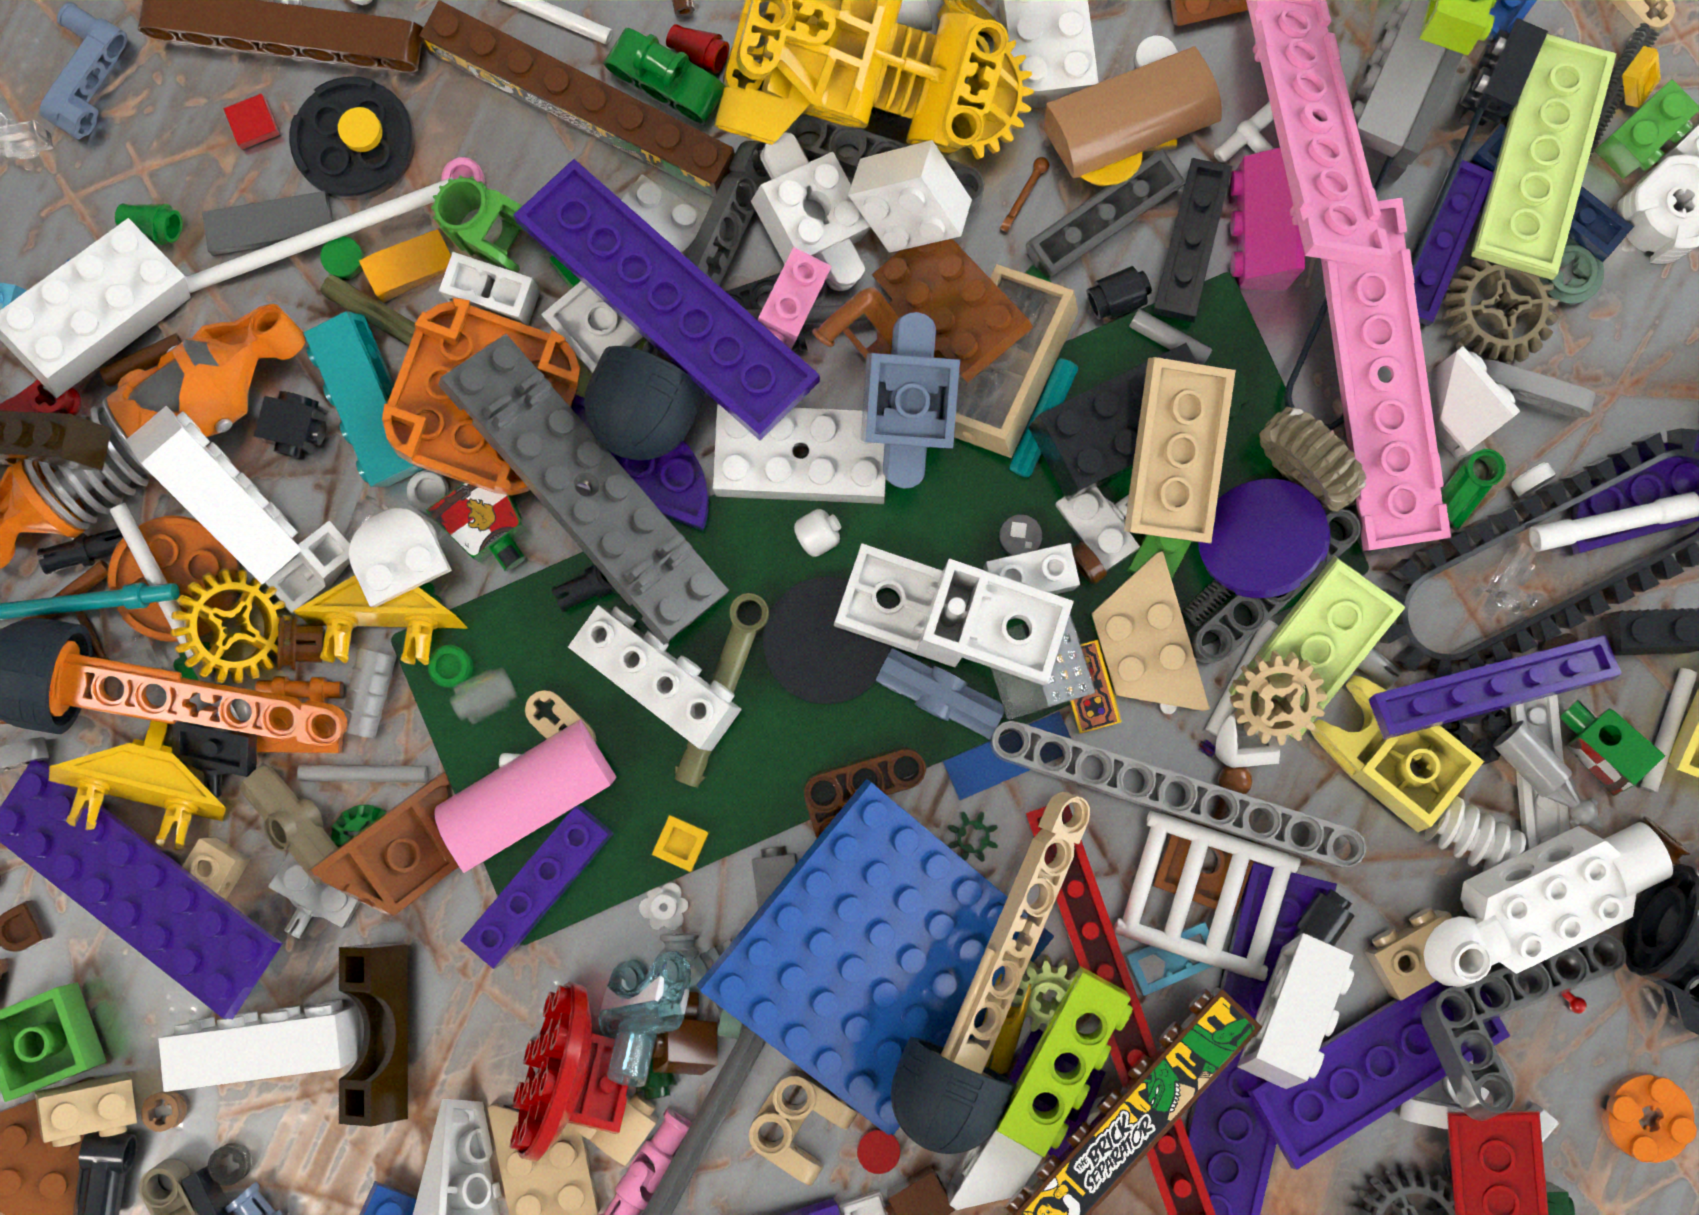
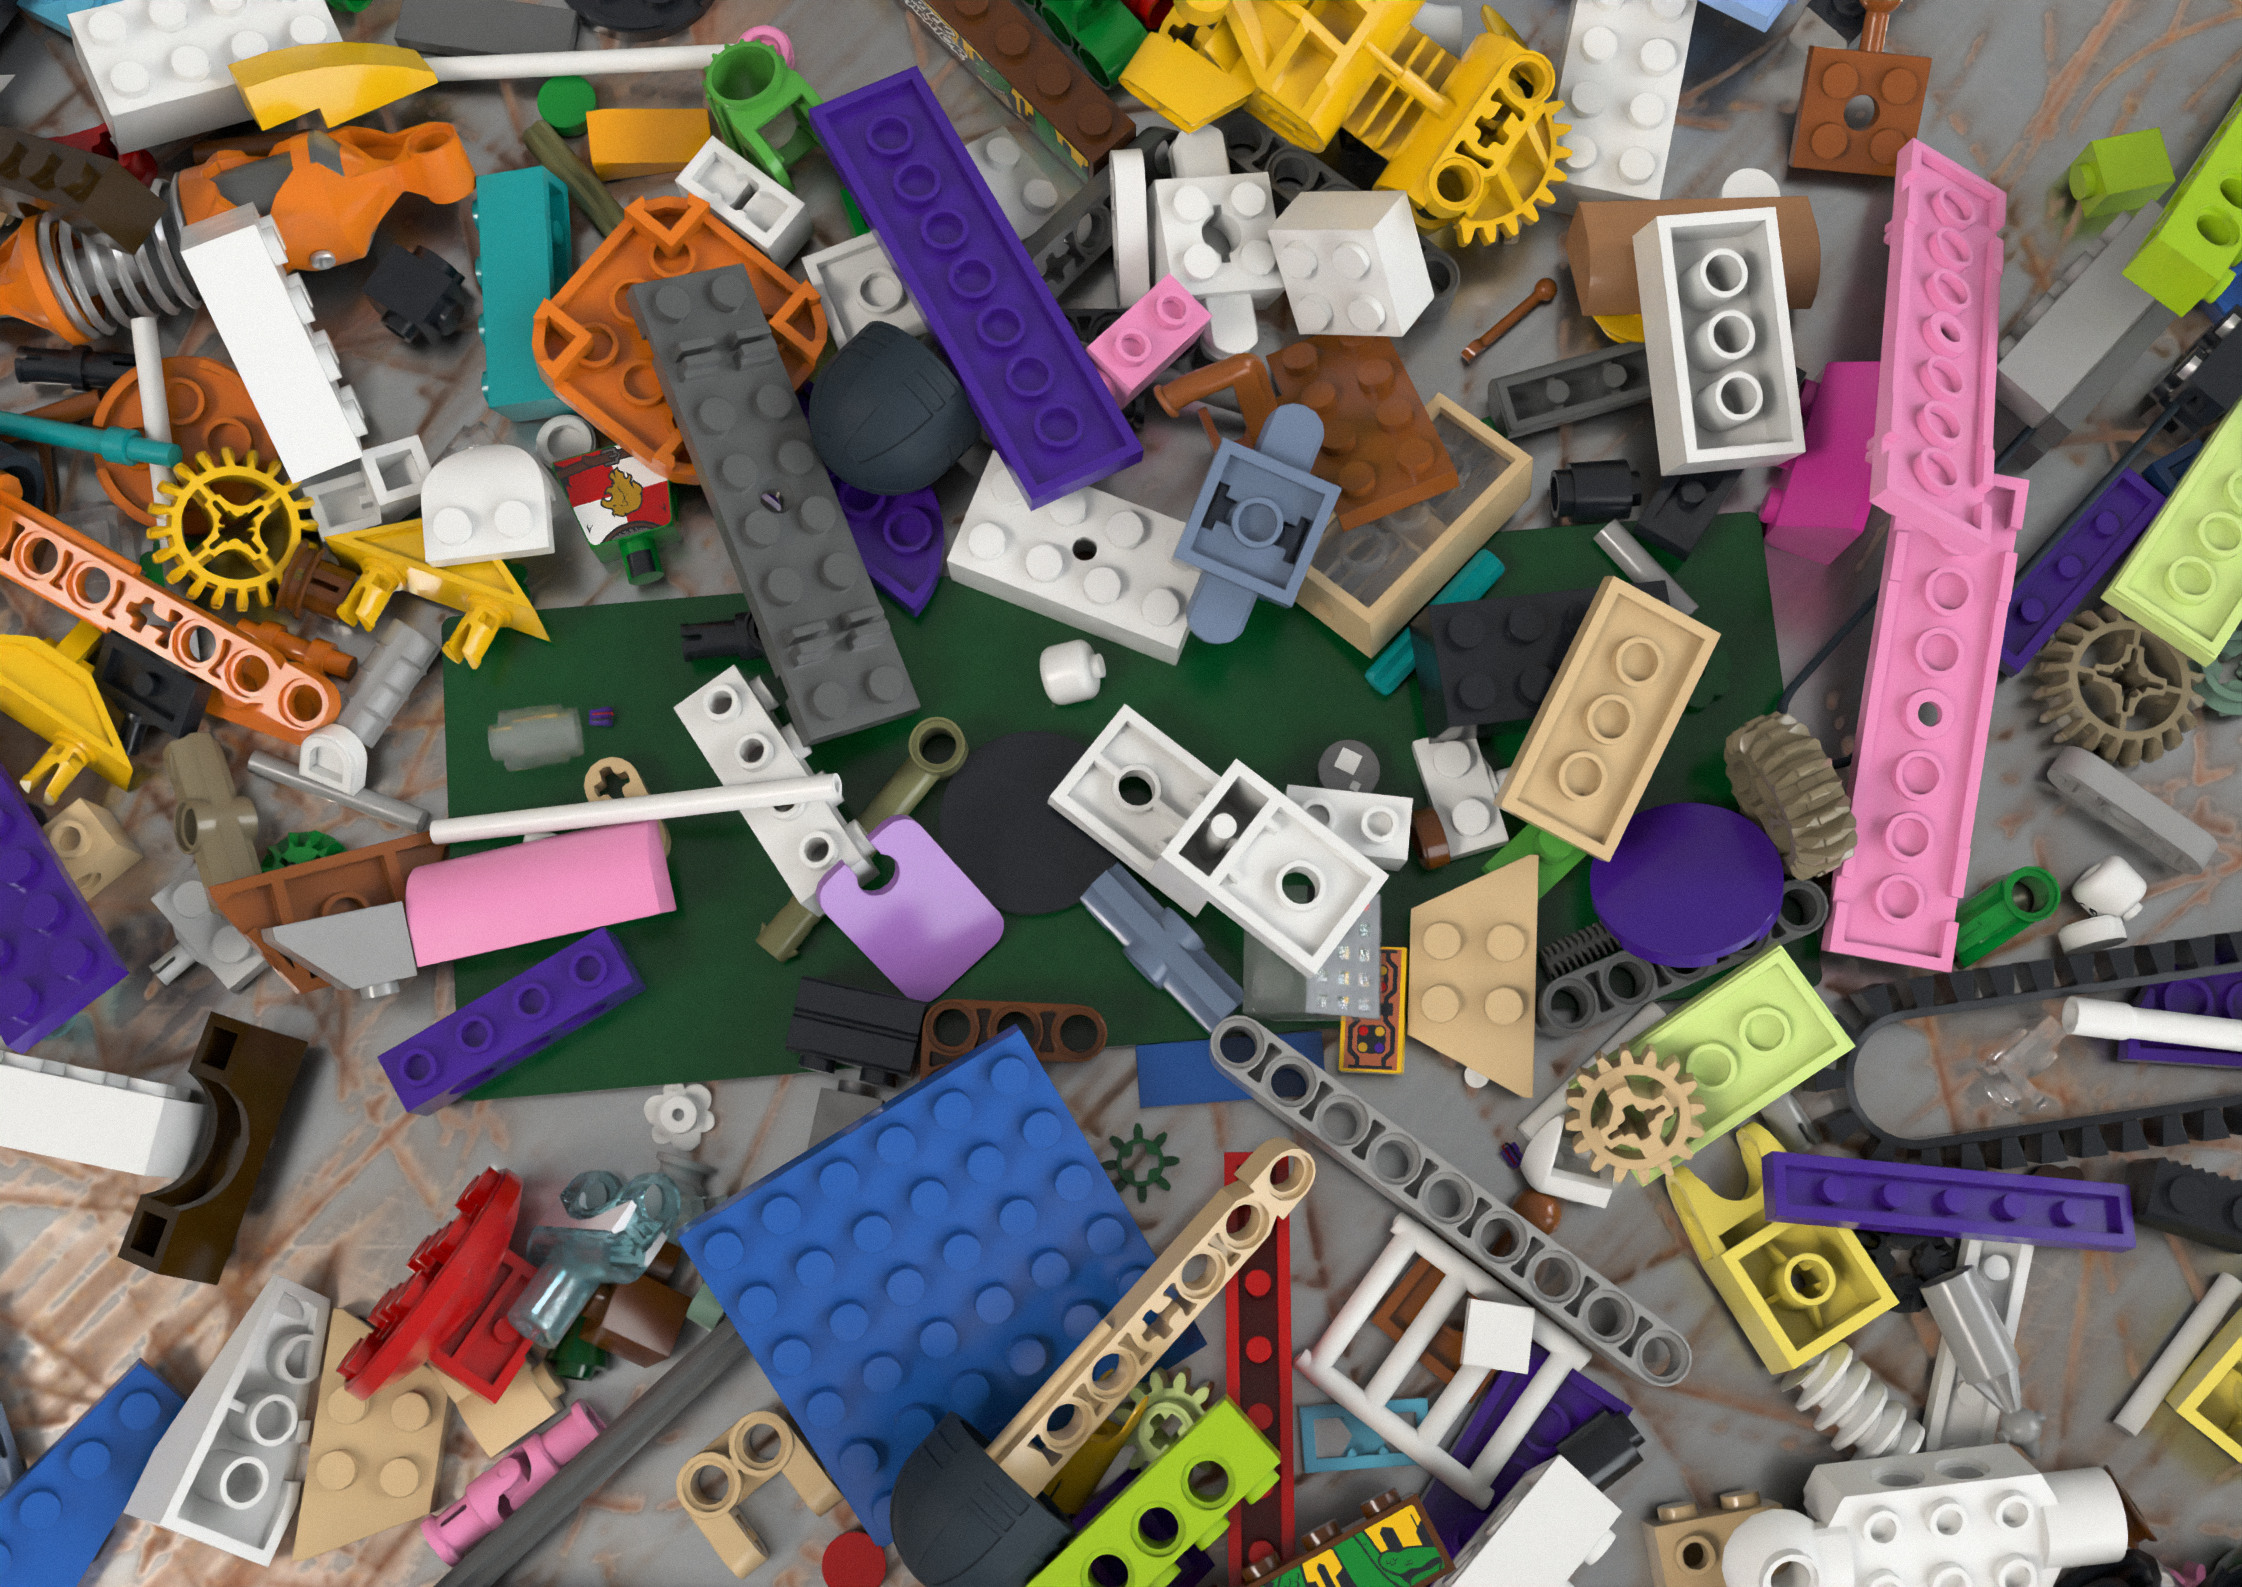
camera: 15 degrees right, 5 degrees down
green tile [428,645,473,688] -> none
yellow tile [652,815,710,872] -> none
white piece [1214,101,1274,163] -> none
white slope [1430,346,1520,458] -> none
green torso [1559,700,1665,796] -> none
none -> yellow slope [227,42,438,131]
none -> light grey slope [261,901,418,1000]
none -> white tile [299,723,367,796]
none -> white piece [430,773,842,845]
none -> dark purple piece [589,706,614,727]
none -> black brick [785,975,930,1089]
none -> medium lavender piece [815,814,1004,1002]
none -> white beam [1109,148,1150,309]
none -> white tile [1460,1298,1535,1374]
none -> white brick [1632,207,1806,476]
none -> white piece [2072,855,2147,923]

